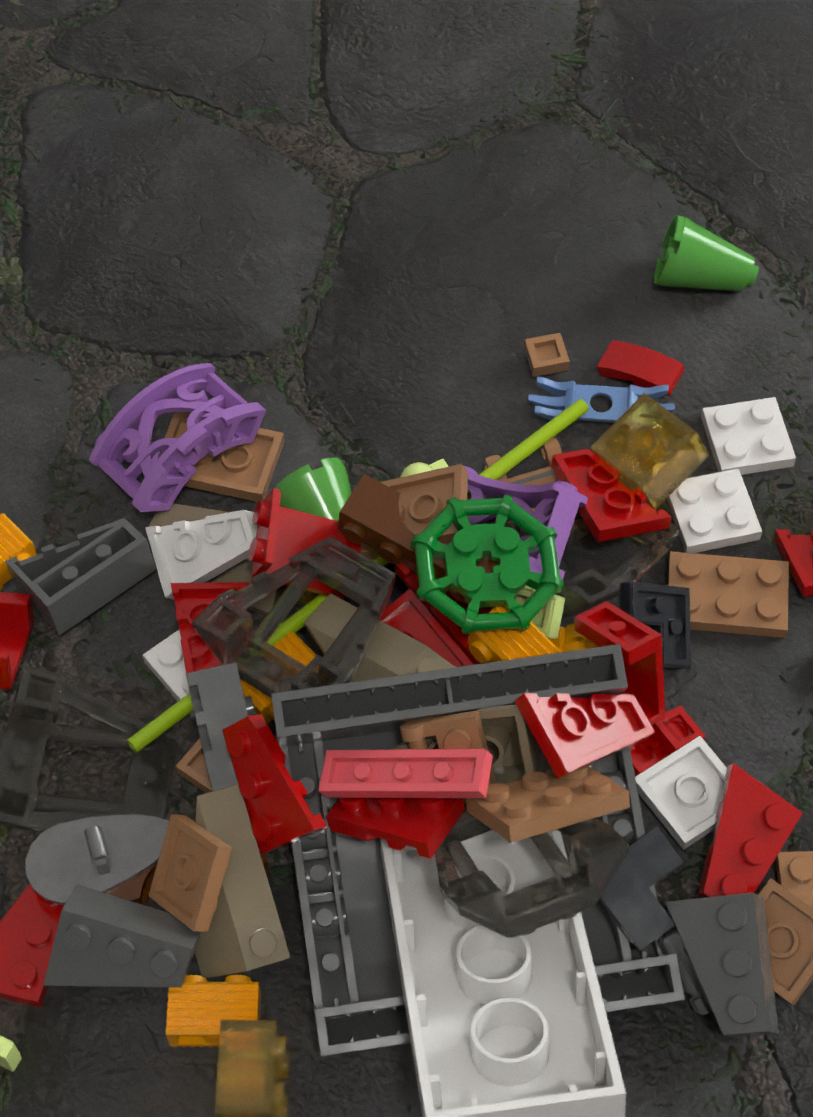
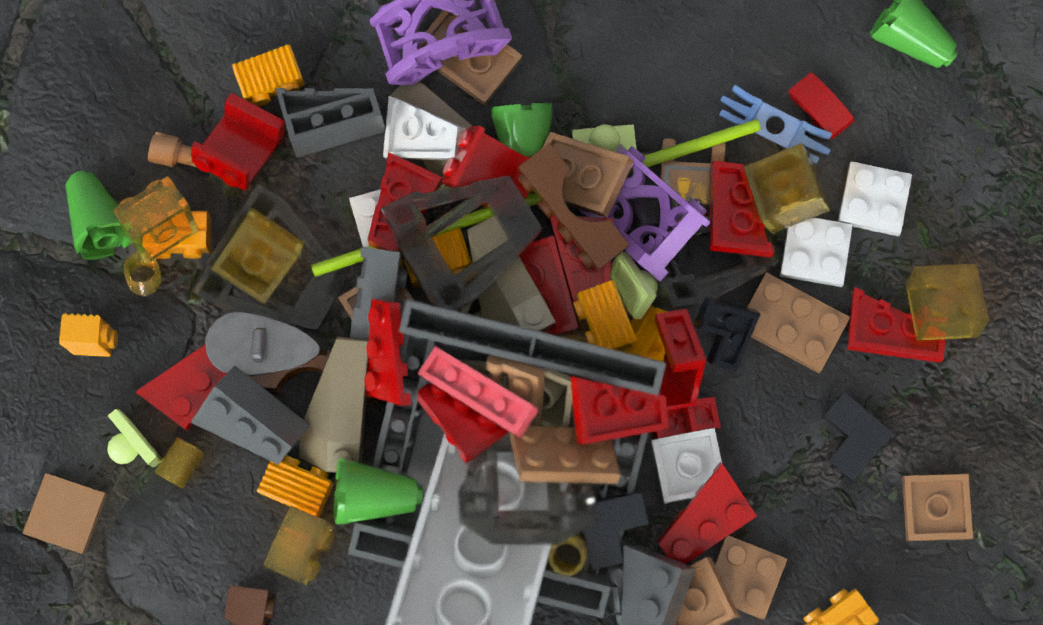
camera: 25 degrees right, 20 degrees up
medium nougat plate [148,814,232,932] -> none
green plate [411,494,564,635] -> none
medium nougat plate [524,333,570,377] -> none
none -> clear yellow piece [155,437,205,489]
none -> clear yellow brick [211,208,305,304]
none -> bright green cone [334,459,423,525]
none -> clear yellow piece [549,532,588,576]

